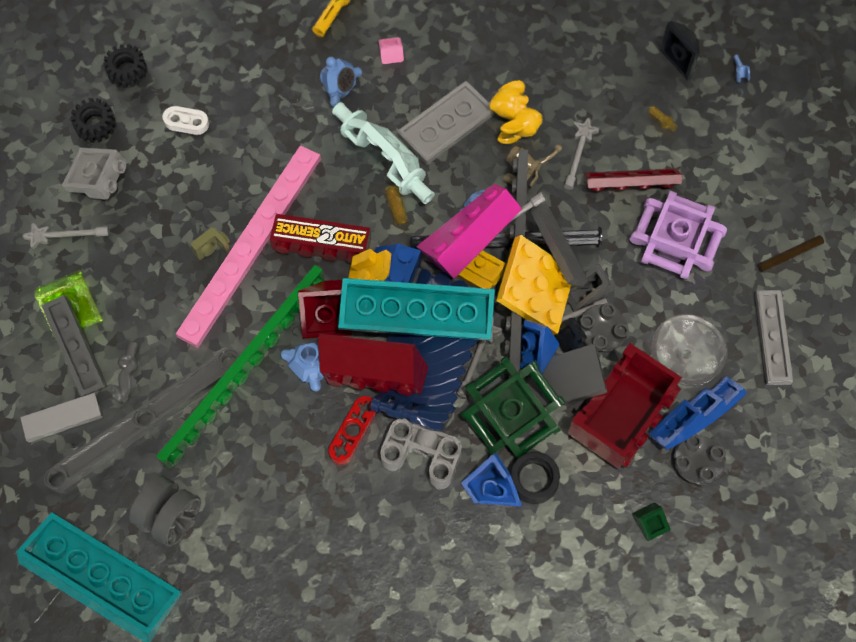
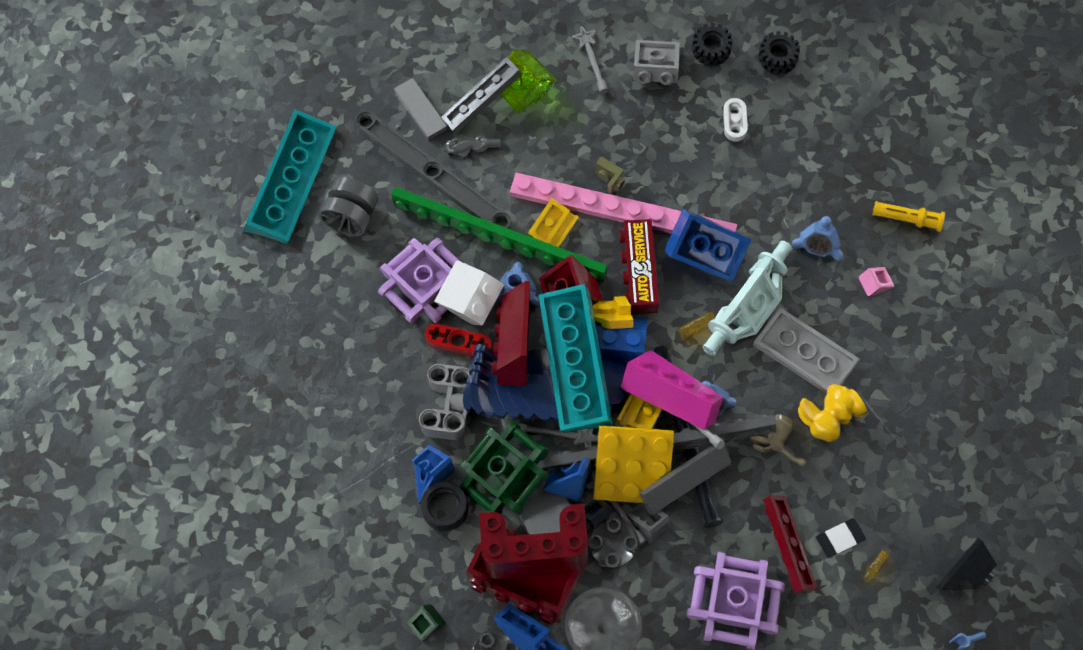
camera: 80 degrees right, 0 degrees up
light grey piece [564,118,599,190] -> none
none -> lavender brick [378,238,466,323]
none -> white slope [434,261,504,325]
none -> dark red windscreen [479,504,588,579]
none -> yellow plate [527,198,579,247]
none -> blue slope [664,209,752,282]
none -> sticker [816,518,866,558]

